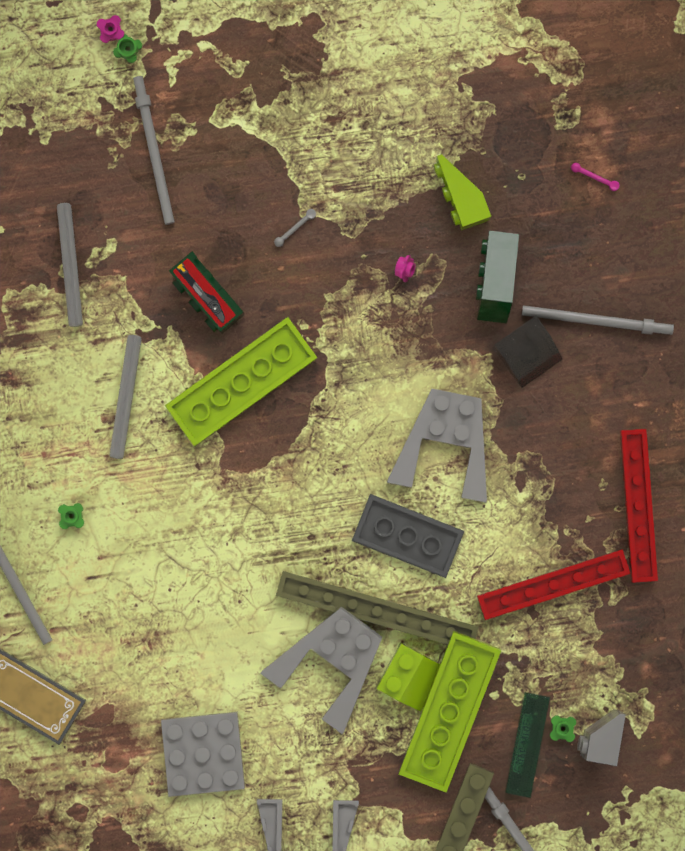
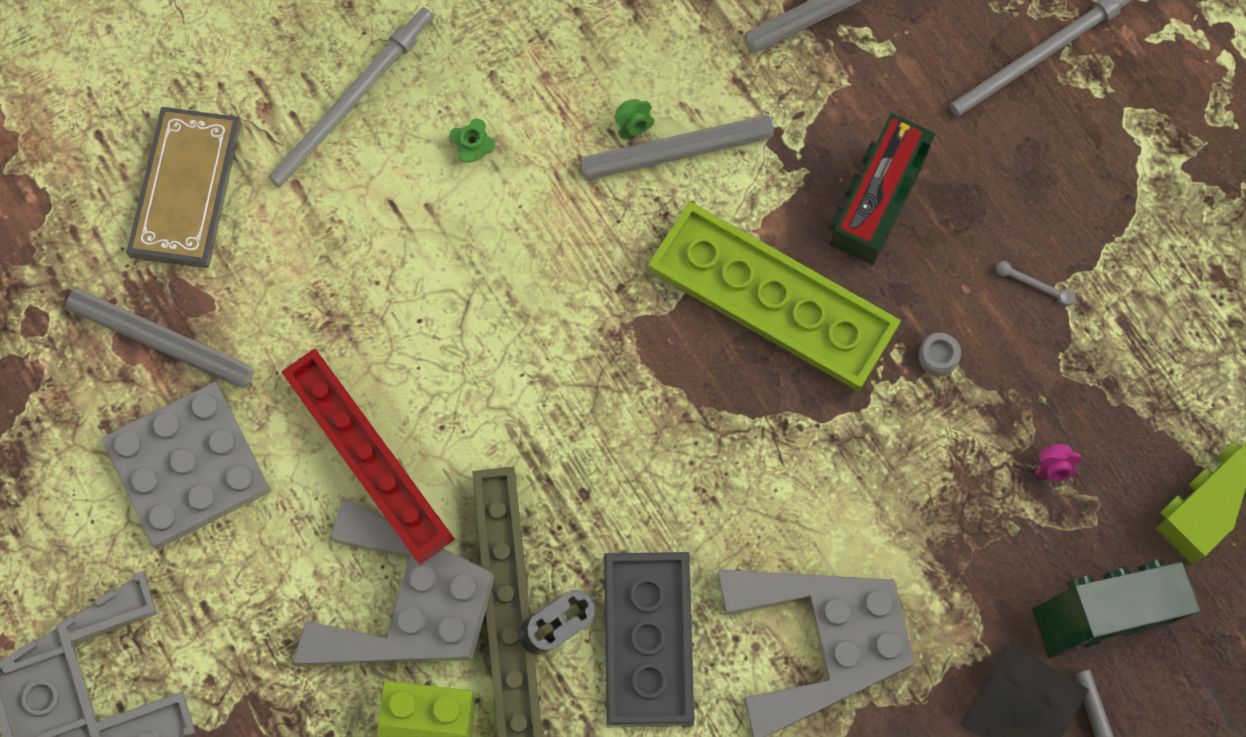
camera: 60 degrees right, 15 degrees down
none -> light grey axle [66,289,254,388]
none -> red plate [281,348,455,565]
none -> beam [519,590,595,655]
none -> bright green plate [615,99,655,139]
none -> light grey tile [918,333,961,376]

